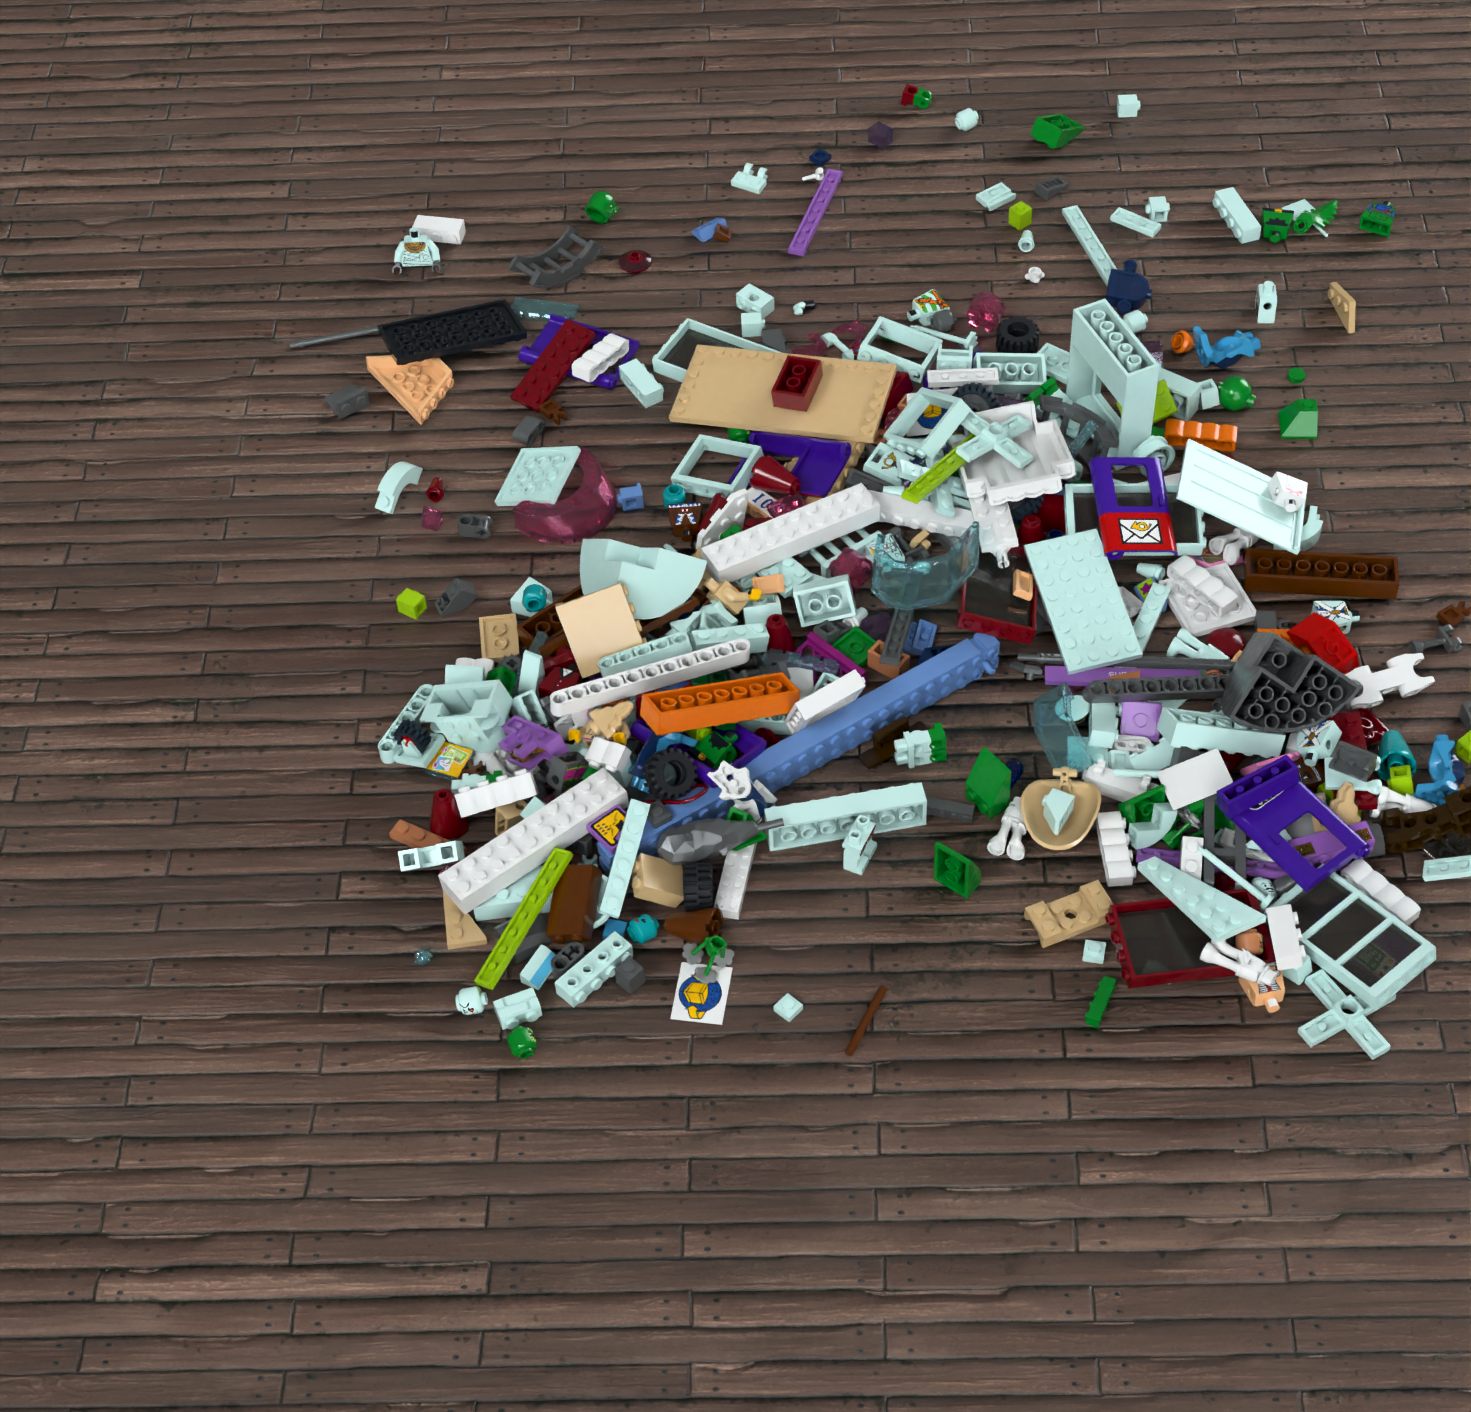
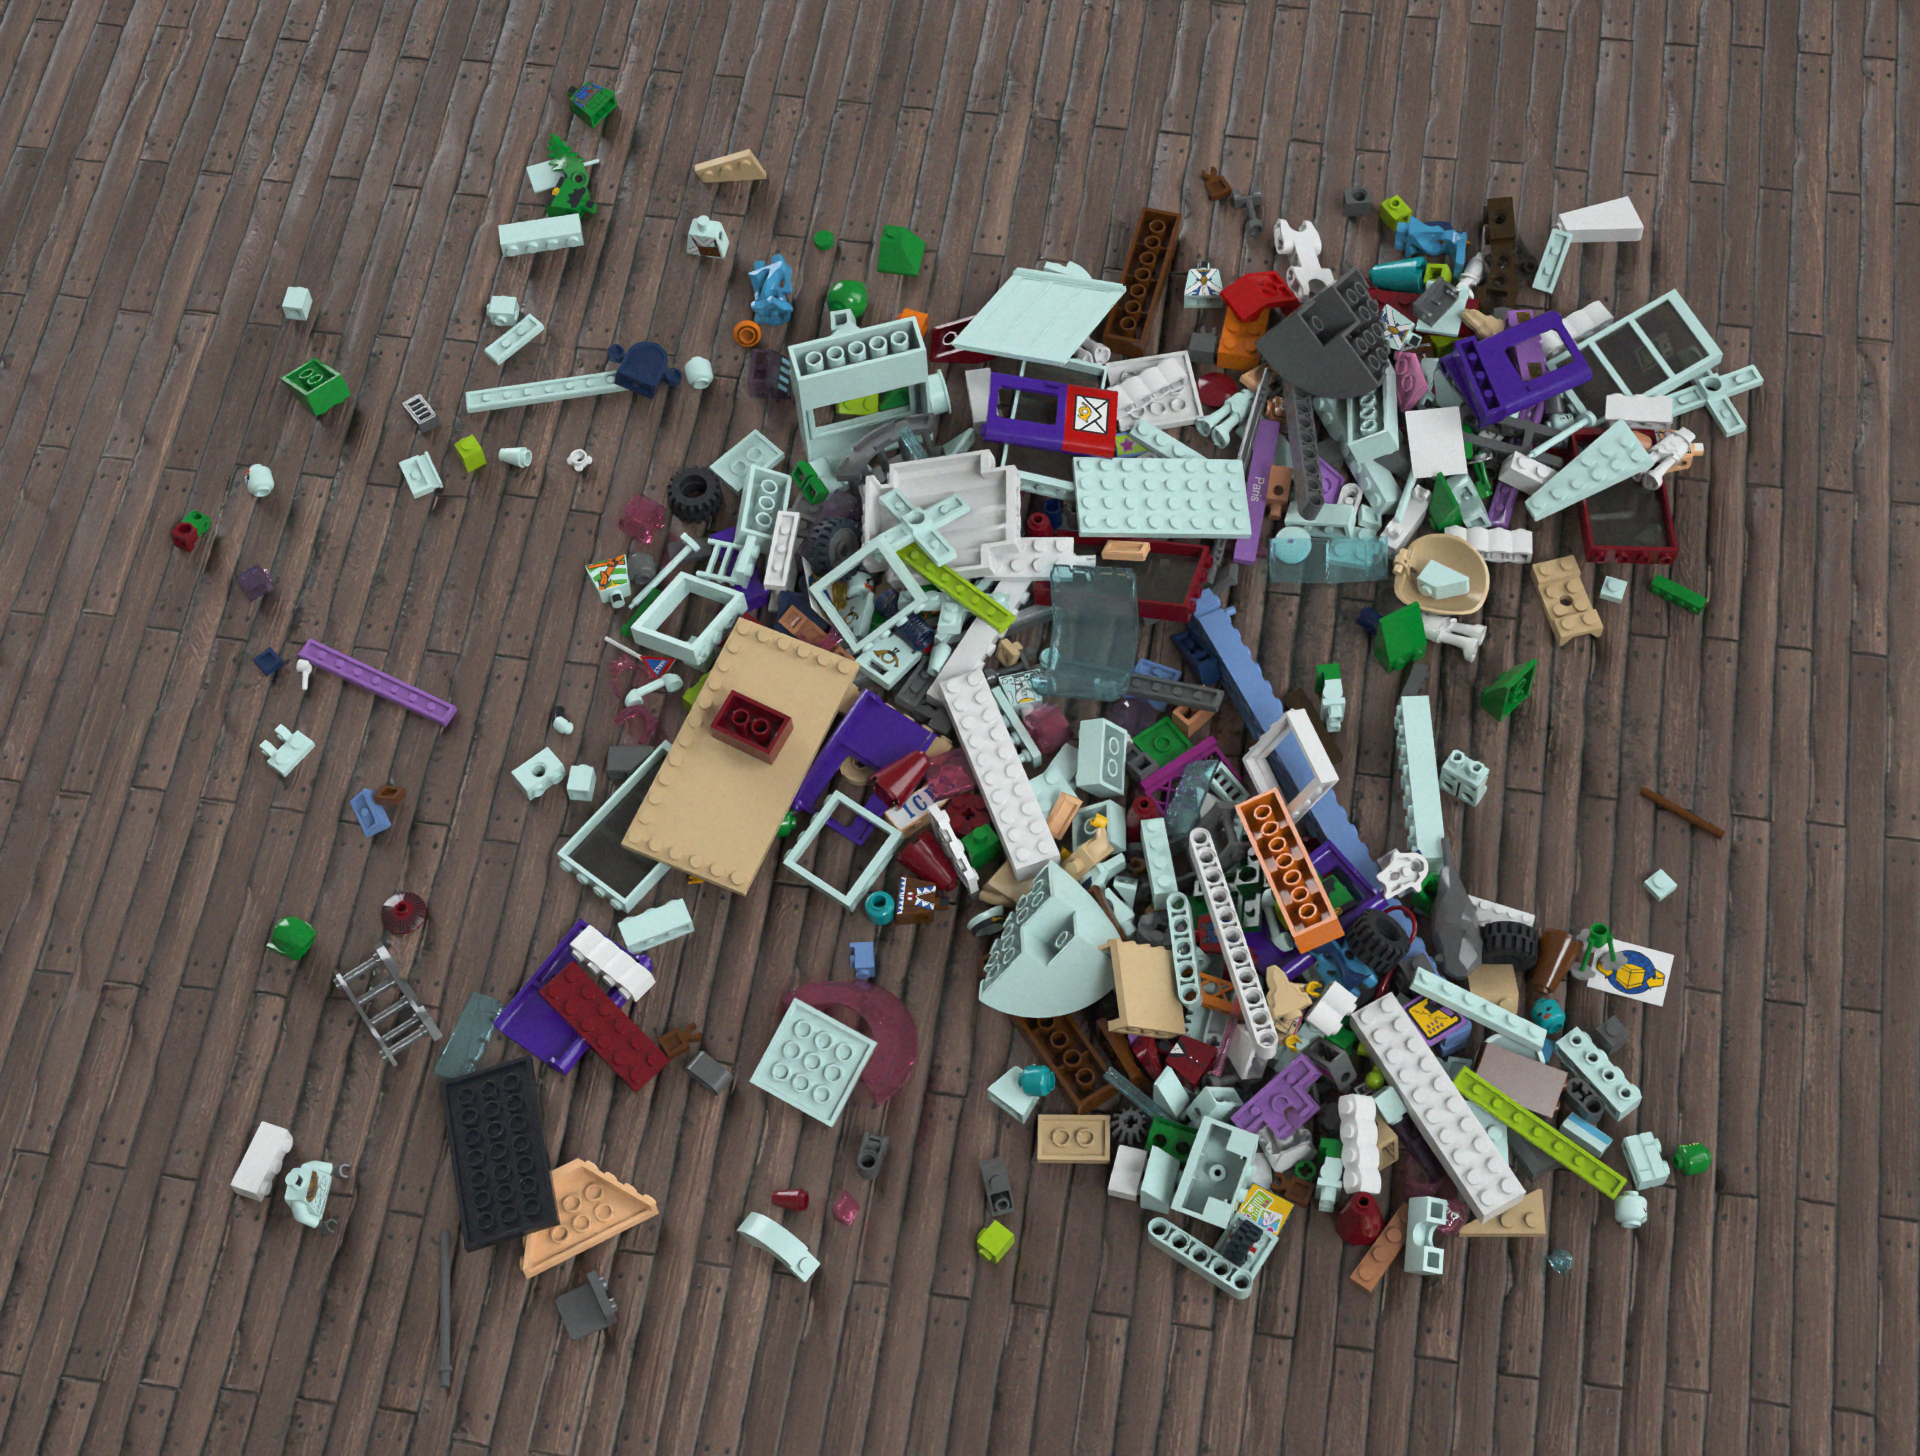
camera: 80 degrees left, 10 degrees up
white torso [1267,471,1308,512] -> none

